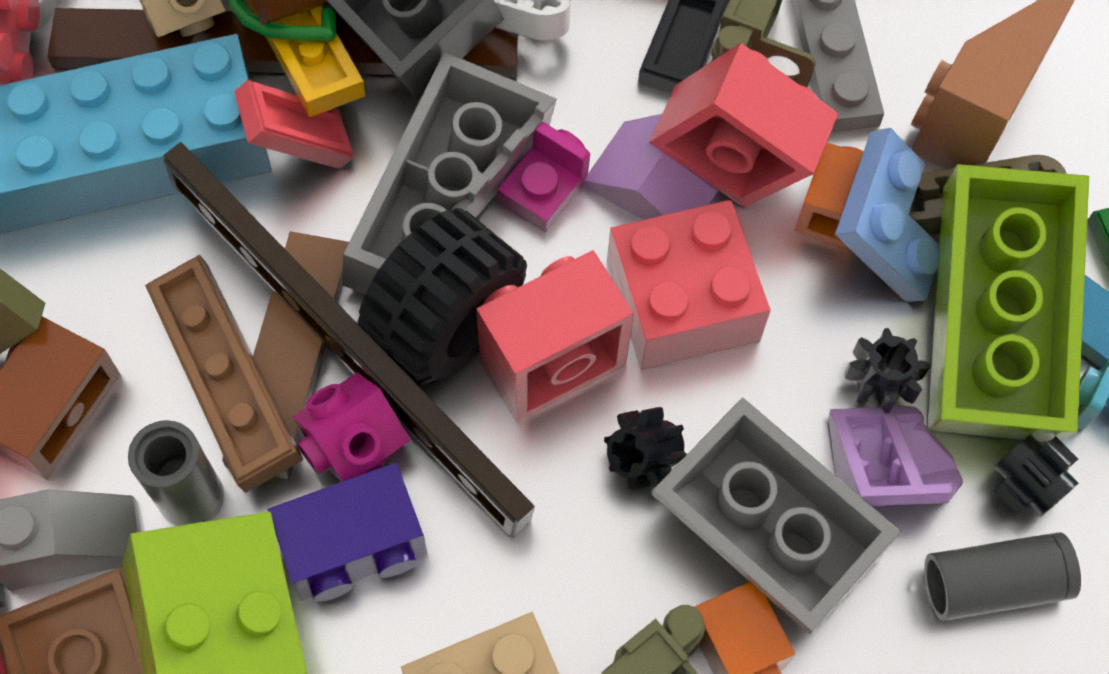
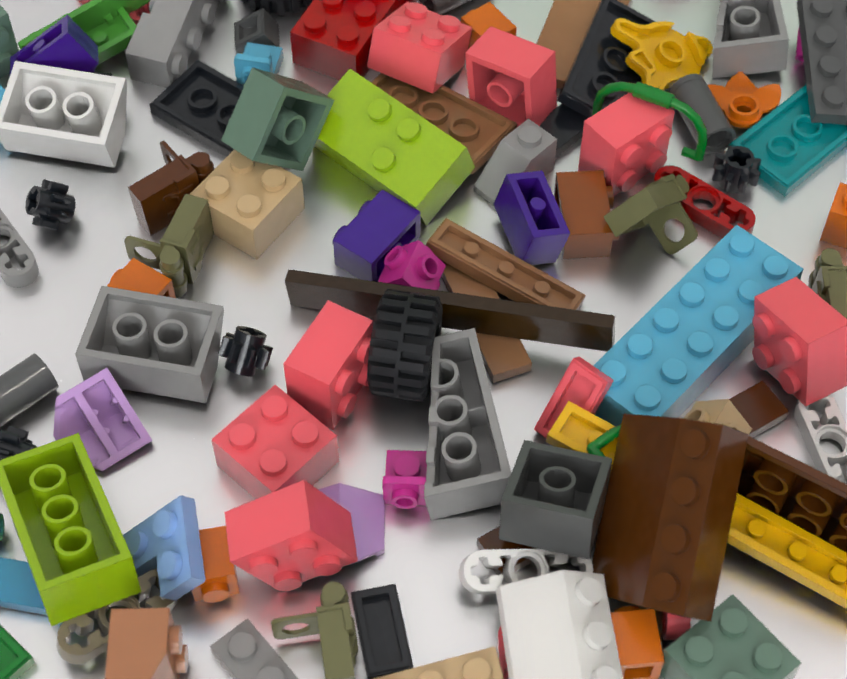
camera: 150 degrees right, 10 degrees down
dark grey pin [128,420,224,526] -> none
black gear [844,328,930,413] -> none
none -> dark purple brick [493,171,570,265]

